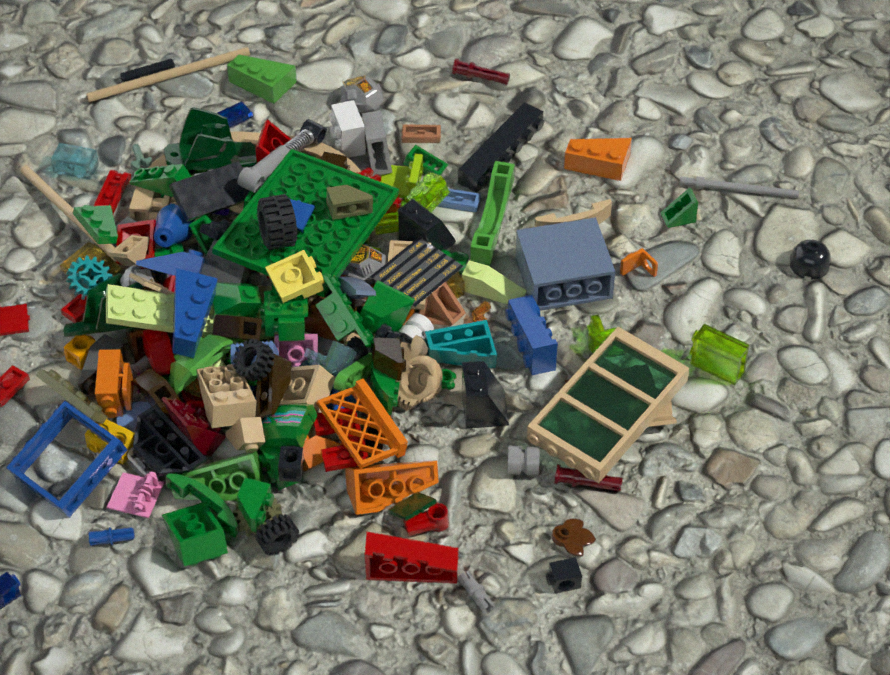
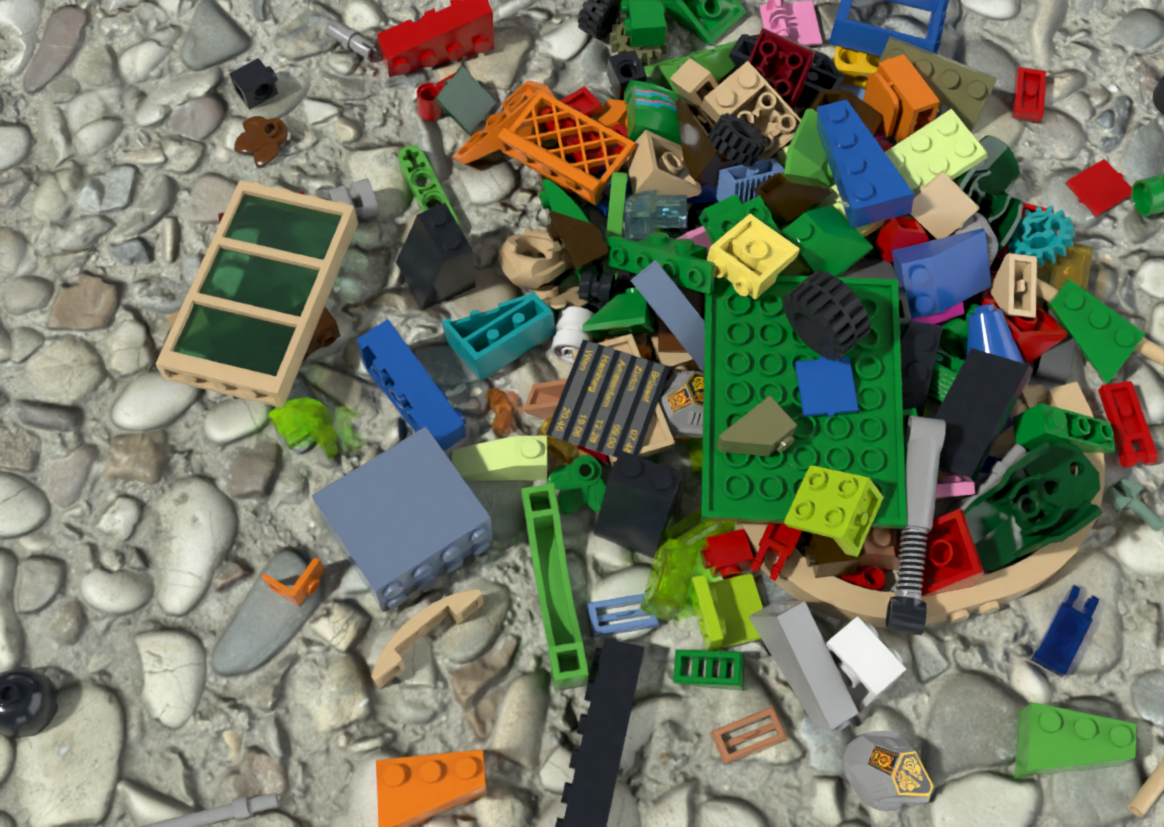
camera: 155 degrees right, 15 degrees up
green slope [166,473,238,538] -> none
green plate [442,369,456,390] -> none
green slope [660,188,698,228] -> none
clear neon green brick [689,324,750,385] -> none
none -> bright green beam [398,145,459,225]
none -> lime bracket [784,465,884,557]

